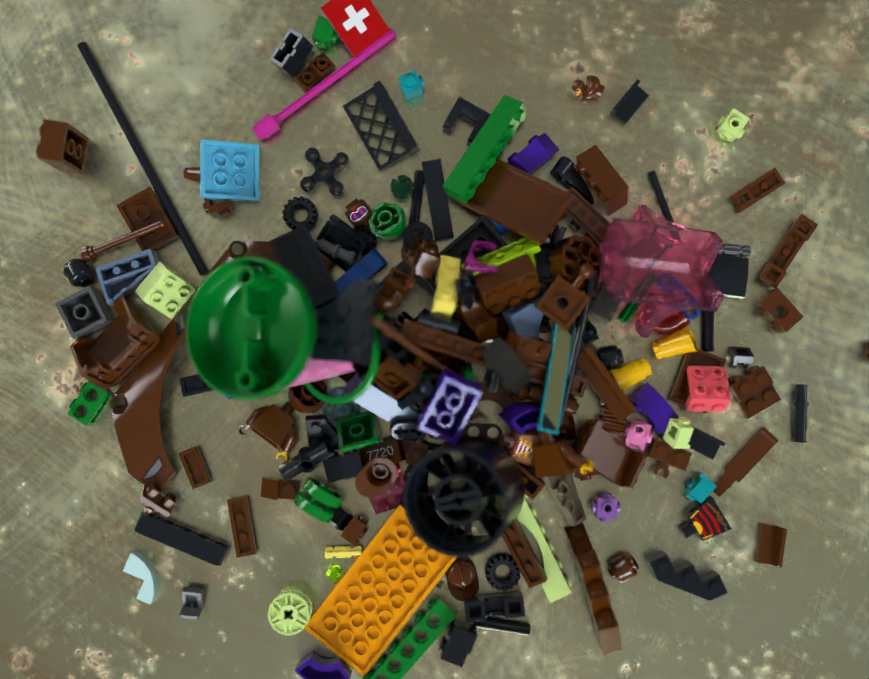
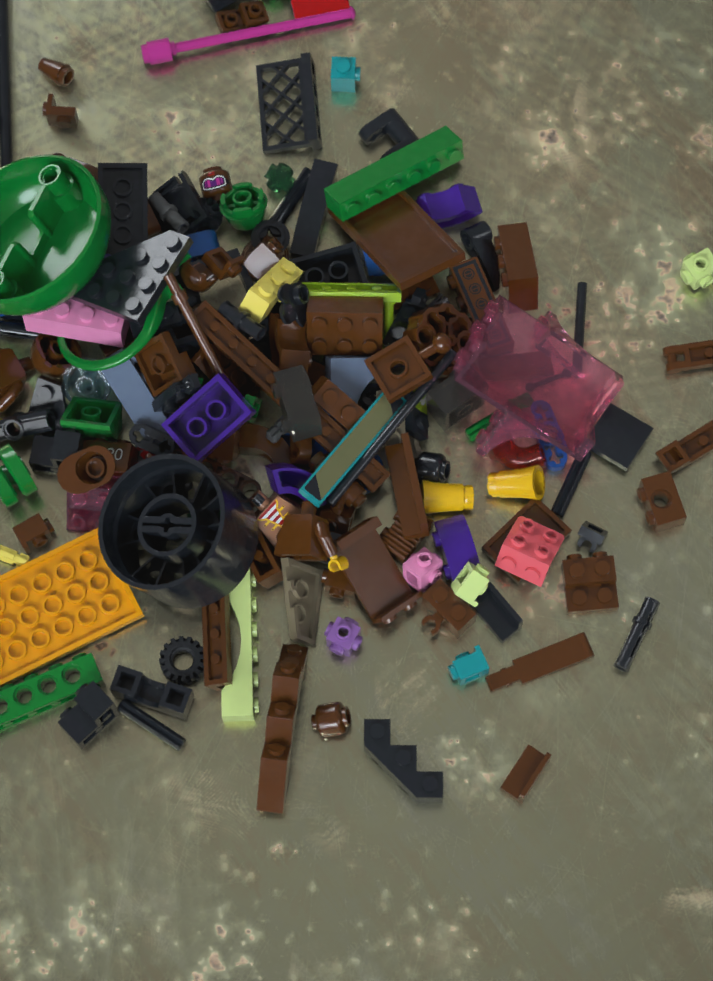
camera: 25 degrees right, 15 degrees down
medium azure plate [200,139,259,202] -> none
black tyre [282,196,318,231] -> none
black gear [300,148,349,197] -> none
black slope [330,506,353,531] -> none
reddish brown piece [445,557,479,601] -> none
magenta helmet [464,240,498,273] -> none
reddish brown animal [572,75,605,100] -> none
black panel [610,79,649,126] -> none
torso [680,496,732,540] -> none
dark grey axle [712,243,751,256] -> none

